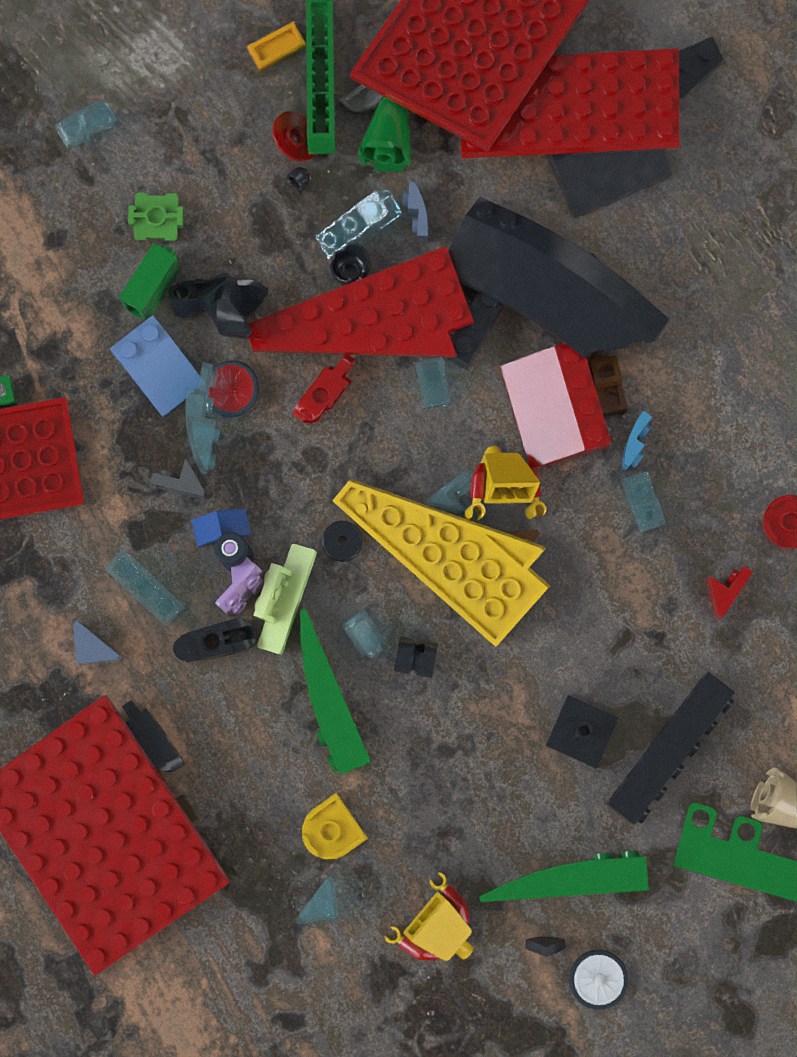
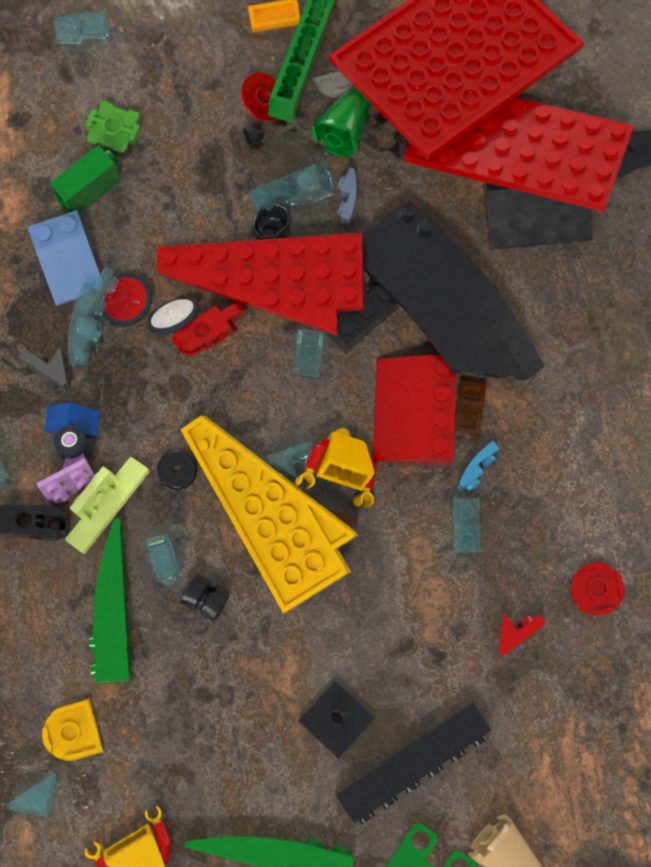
camera: 20 degrees right, 5 degrees down
black piece [168,272,269,339] -> none
none -> wheel [148,297,199,335]

